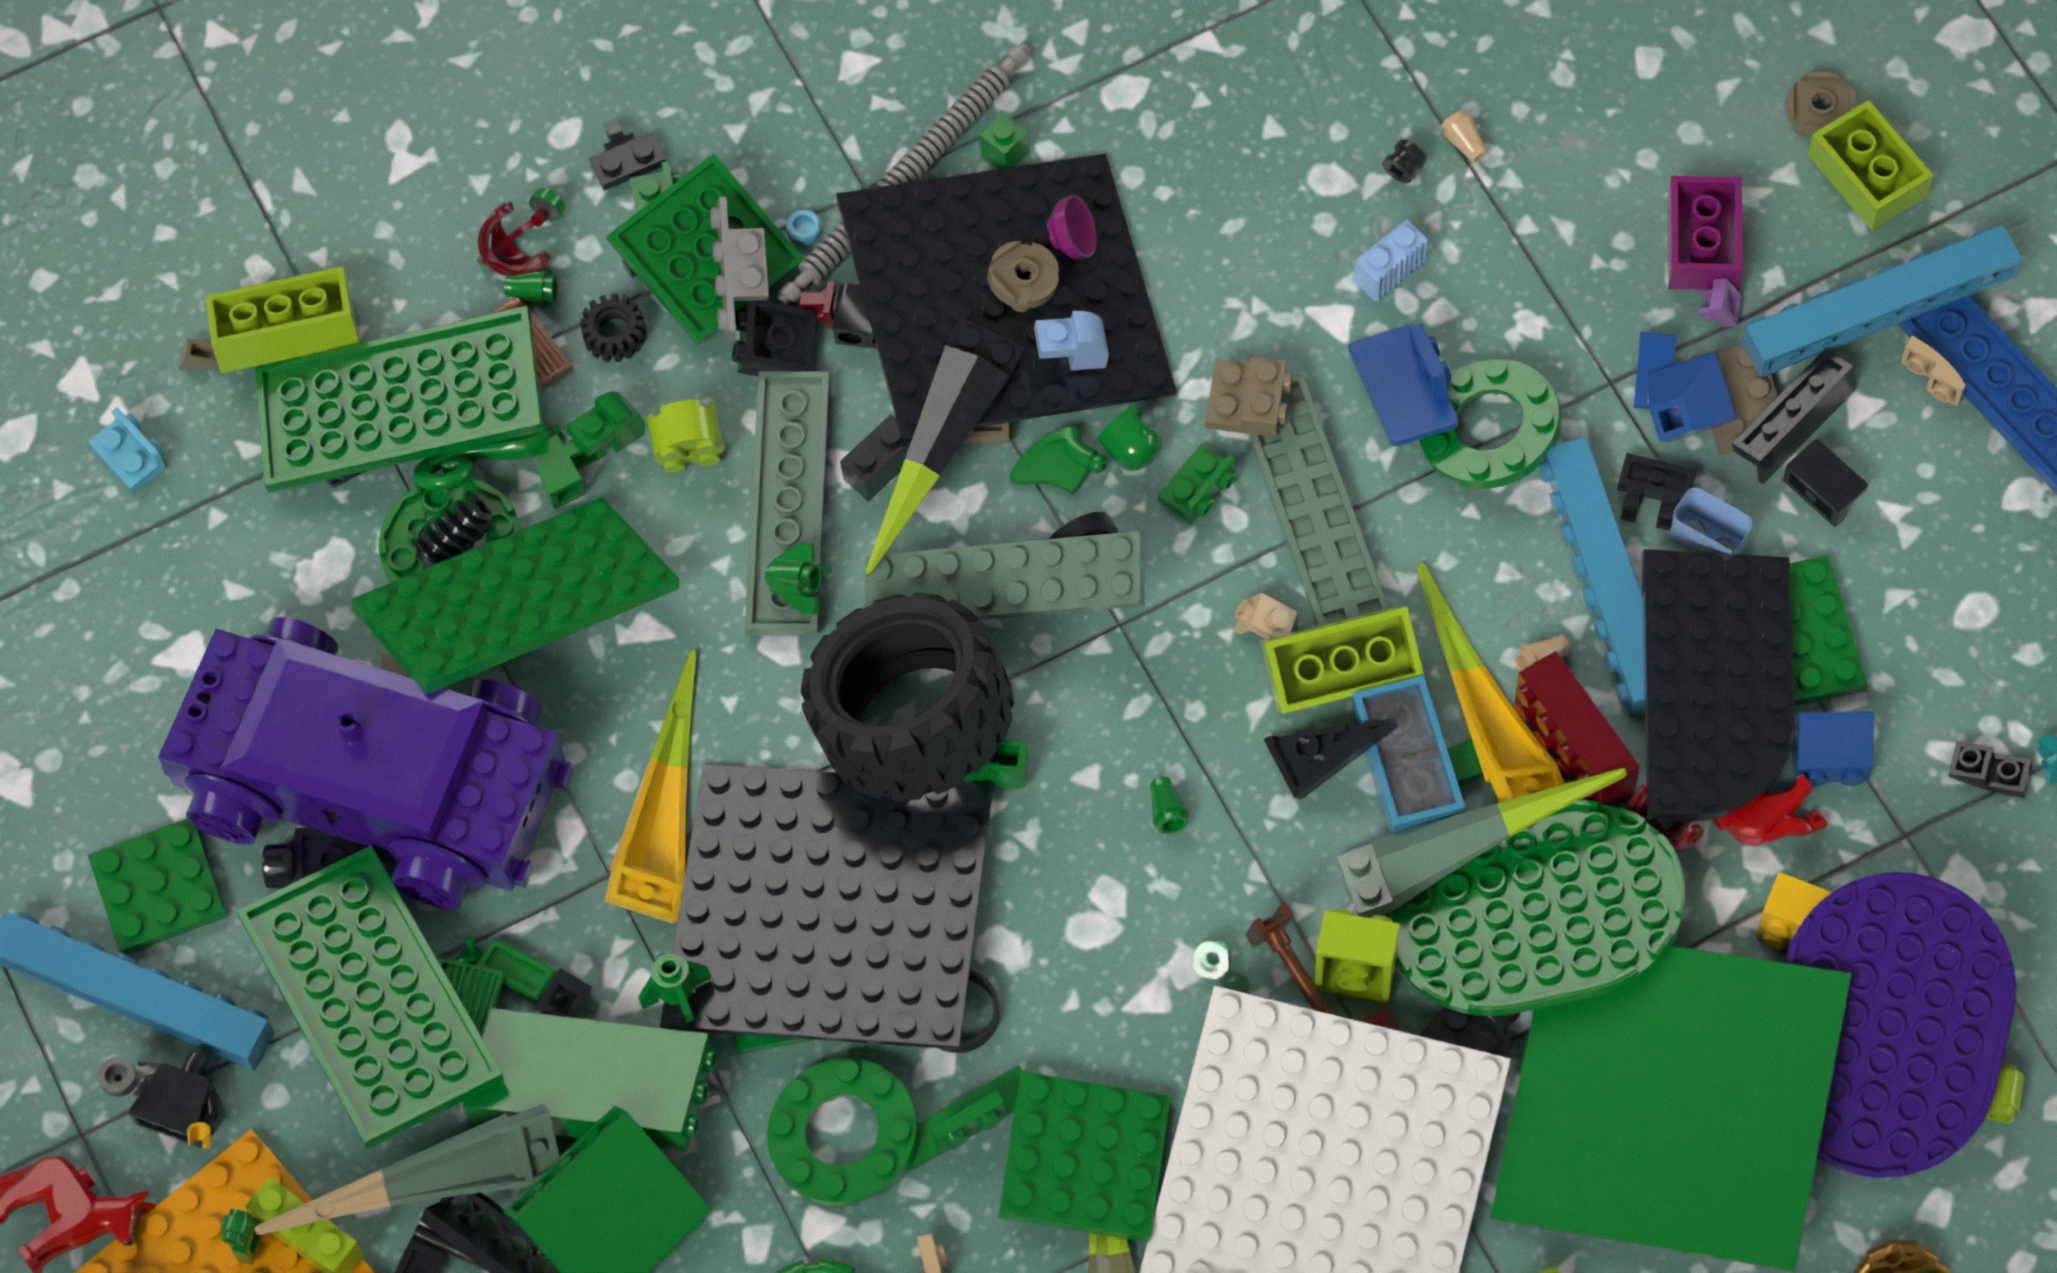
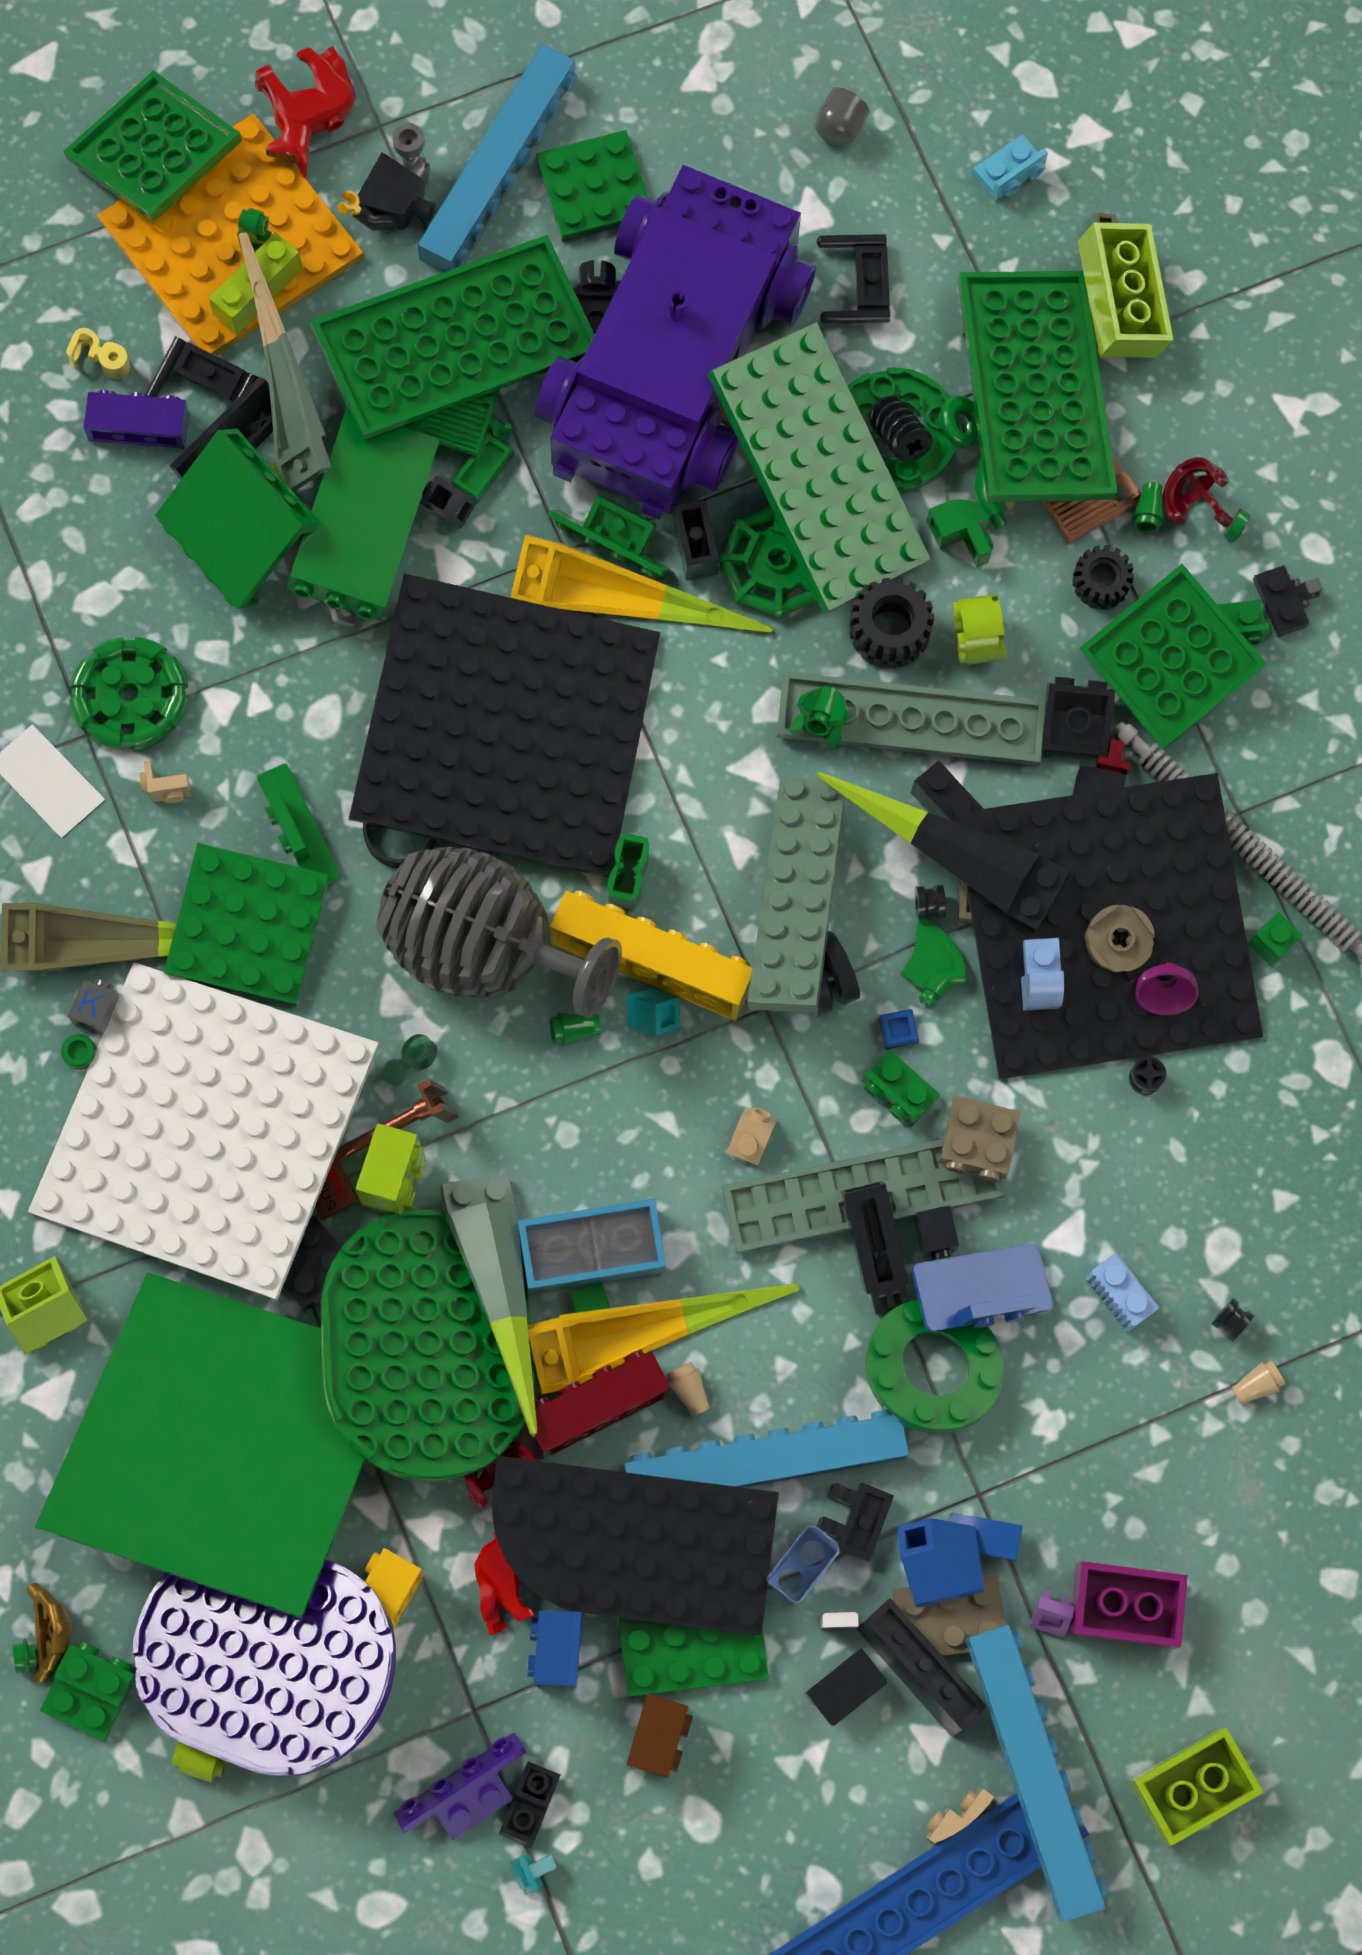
camera: 85 degrees right, 10 degrees up
green brick [566,391,645,456] -> none
green brick [638,953,712,1023] -> none
light grey bracket [710,196,769,340] -> none
green plate [767,1058,919,1207] -> none
medium azure tile [786,210,822,246] -> none
black tyre [800,592,1014,801] -> none
green helmet [1097,404,1162,471] -> none
lime brick [1260,605,1424,714] -> none
black wing [1263,719,1399,799] -> none
dark tan plate [1786,71,1857,137] -> none
none -> green plate [40,1641,136,1741]
none -> dark grey plant [376,847,622,1018]
none -> dark purple bracket [394,1733,526,1840]
none -> green bracket [548,495,670,578]
none -> yellow brick [550,891,752,1021]
none -> reddish brown brick [626,1693,693,1778]
none -> teal panel [628,987,680,1037]
none -> black brick [673,500,719,581]
none -> green plate [718,507,818,619]
none -> dark grey helmet [814,87,870,146]
none -> black plate [816,234,890,324]
none -> white tile [820,1612,859,1629]
none -> black hinge [841,1181,909,1315]
none -> black tyre [849,578,934,668]
none -> blue tile [878,1009,919,1050]
none -> black brick [913,1205,959,1261]
none -> black wheel [915,884,946,919]
none -> black wheel [1128,1056,1166,1095]

